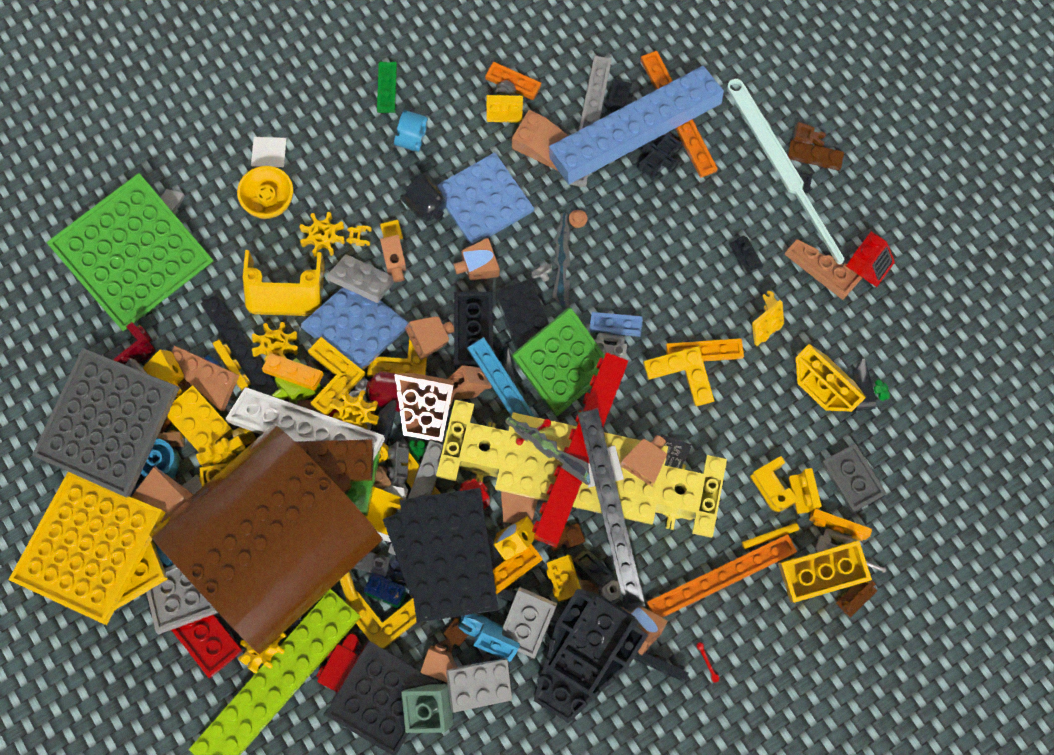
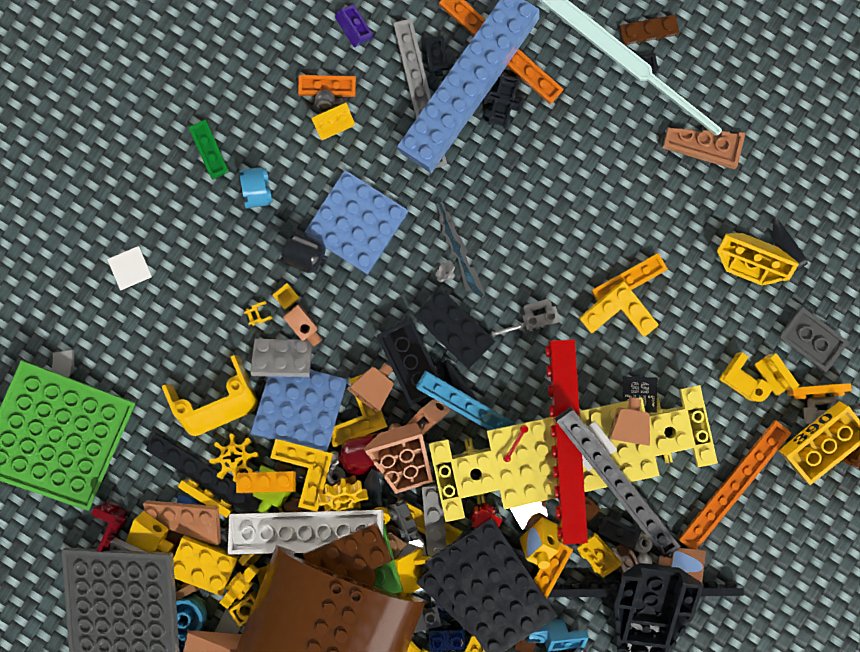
camera: 20 degrees left, 15 degrees up
yellow piece [237,166,293,219] -> none
yellow gear [300,212,345,257] -> none
green plant [408,440,426,462] -> none
nougat torso [453,238,500,281] -> none
light grey plate [502,587,557,659] -> none
dark grey sword [506,416,590,485] -> none
bright green plate [511,308,605,416] -> none
nougat slope [512,110,569,171] -> none
nougat plate [569,210,587,228] -> none
medium blue hinge [589,312,643,337] -> none
red hinge [696,642,719,683] -> none
black plate [729,235,763,275] -> none
yellow bar [742,523,799,549] -> none
yellow plate [752,291,784,346] -> none
reddish brown plate [793,122,826,147] -> none
red slope [846,231,895,287] -> none
green plant [874,380,890,401] -> none
none -> dark purple slope [335,4,374,47]

